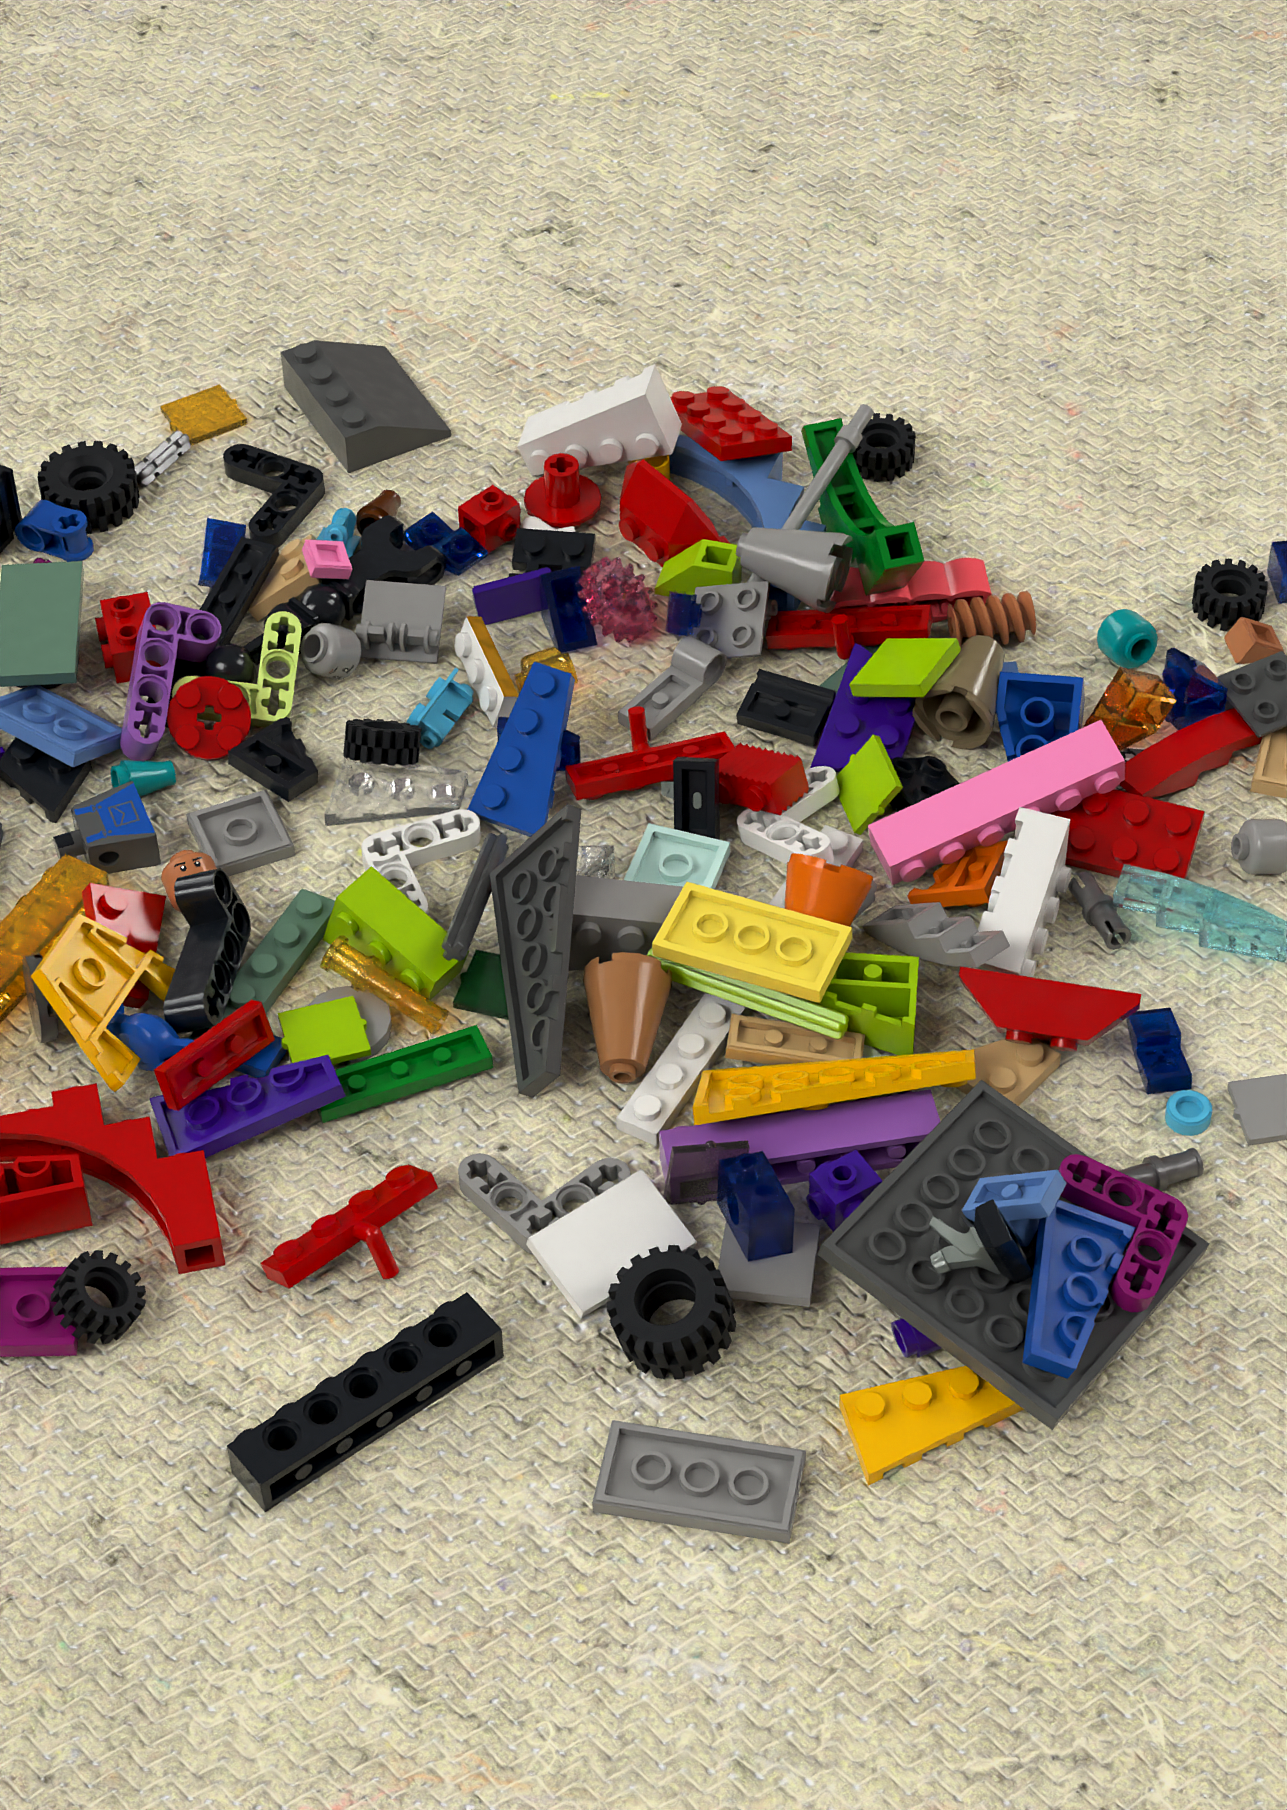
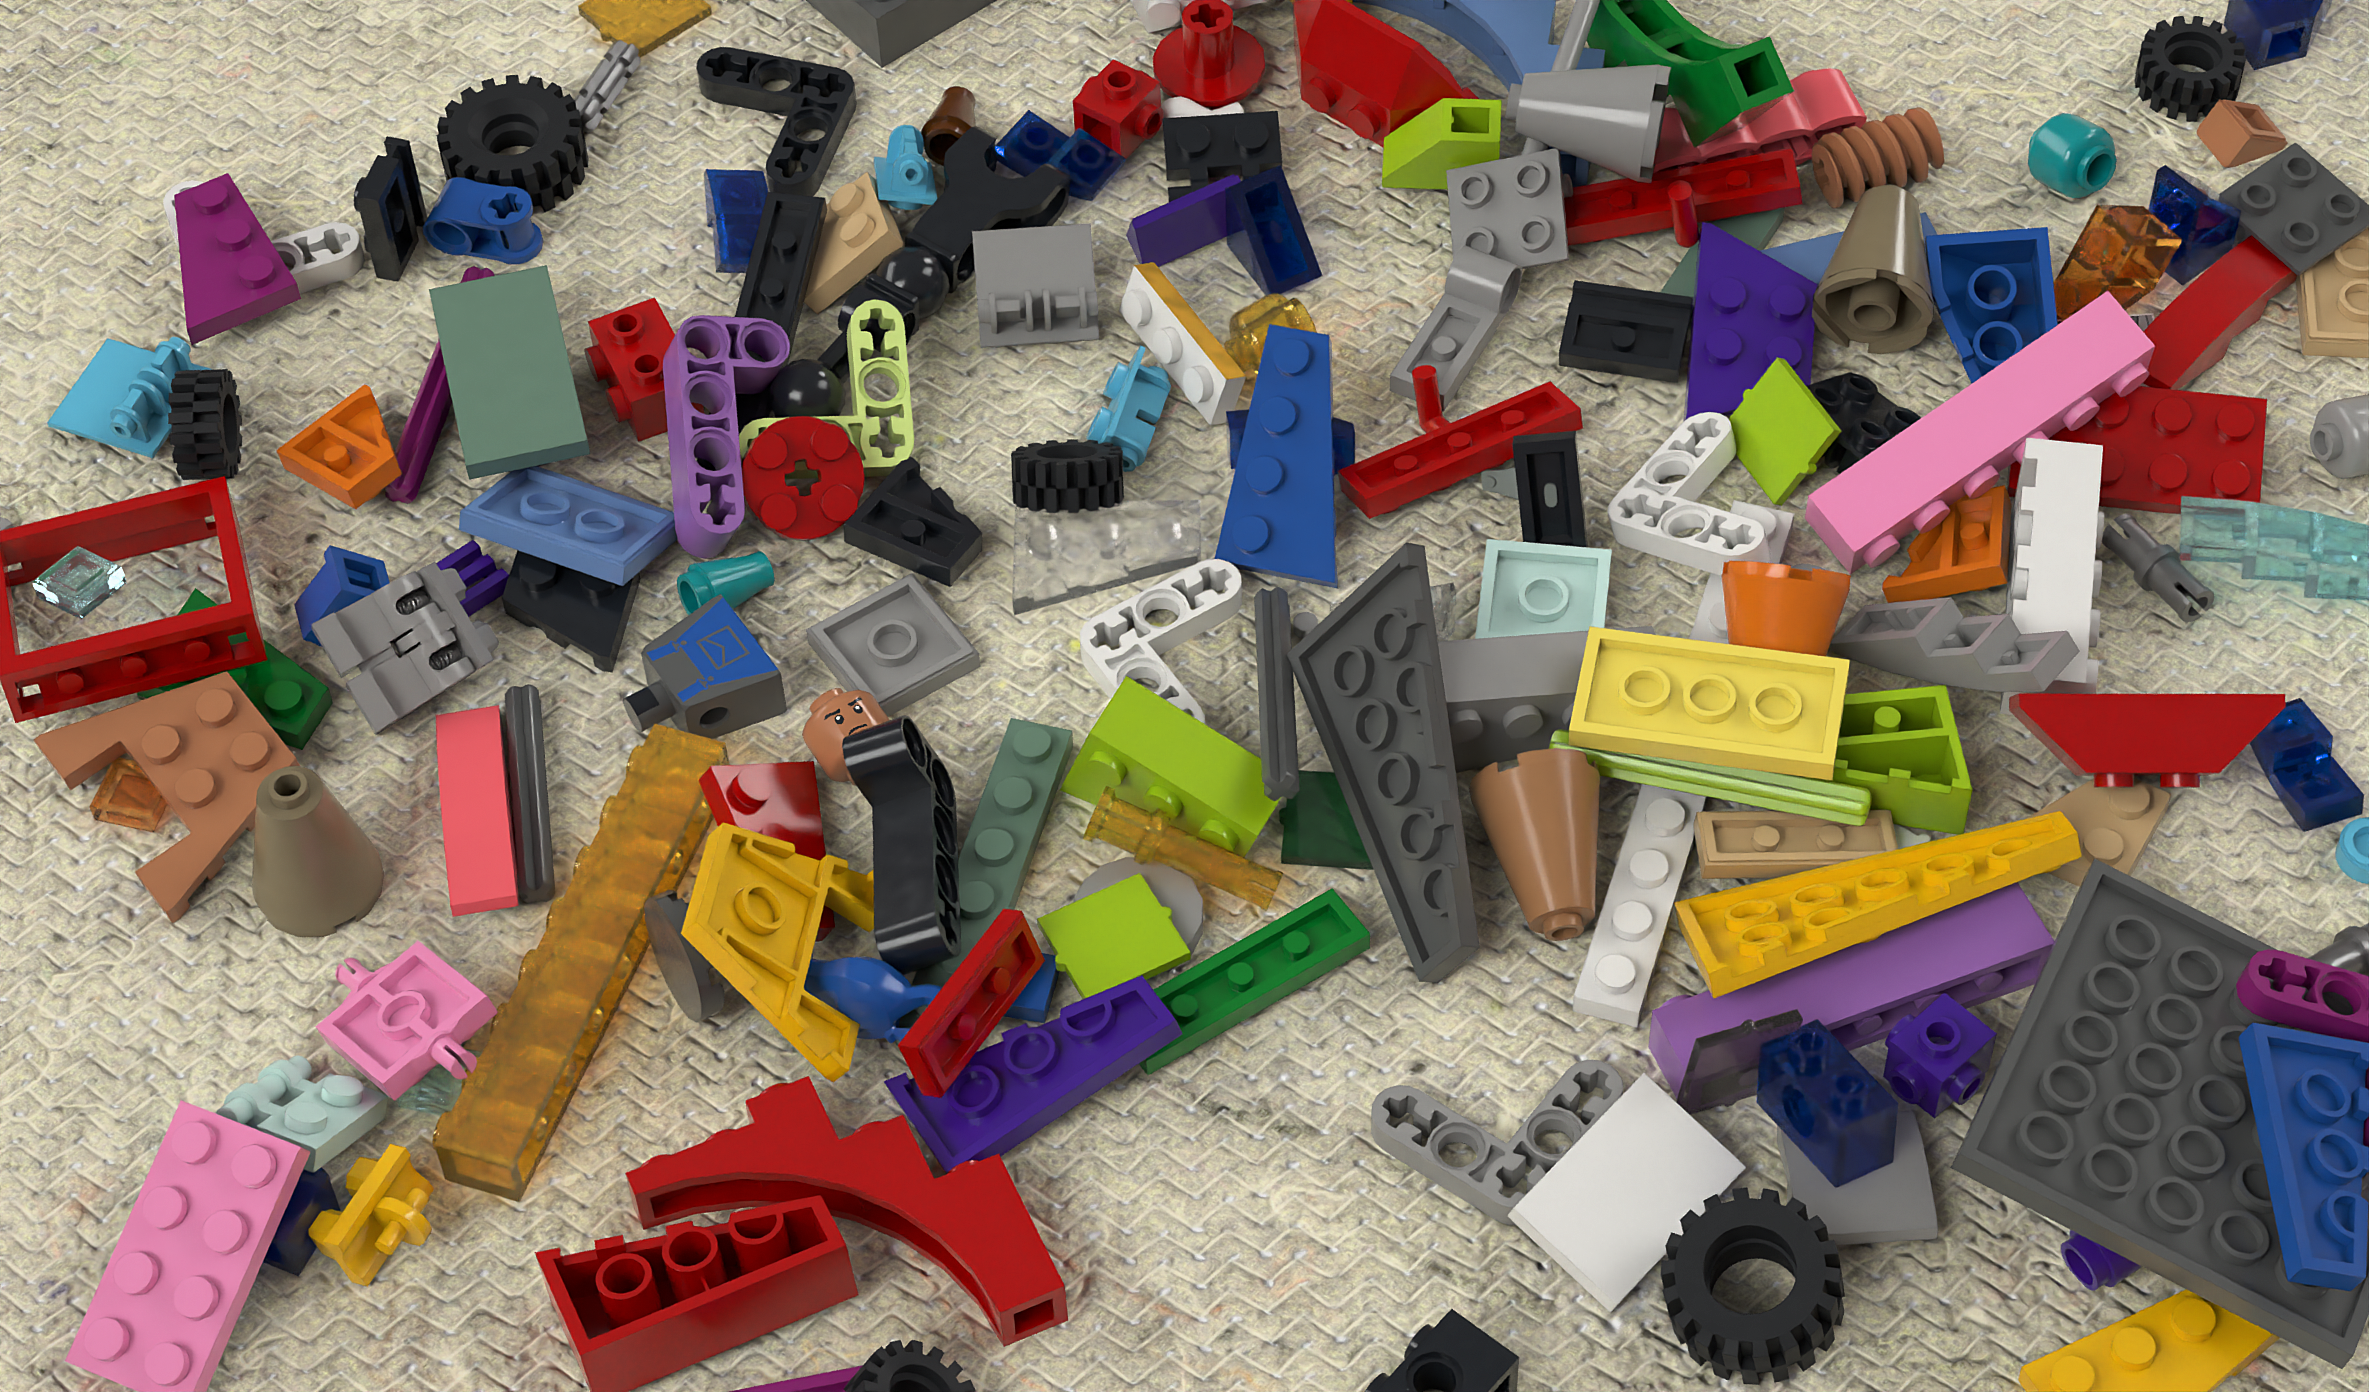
camera: 10 degrees left, 5 degrees up
red plate [260,1164,438,1289] -> none
light grey head [300,623,361,680] -> none
bright pink tile [302,540,352,579] -> none
clear pink gear [578,557,658,643] -> none
clear blue slope [665,590,702,636] -> none
red brick [719,742,809,816] -> none
lime tile [849,638,961,698] -> none
piece [929,1199,1033,1283] -> none
medium blue slope [962,1170,1067,1247] -> none

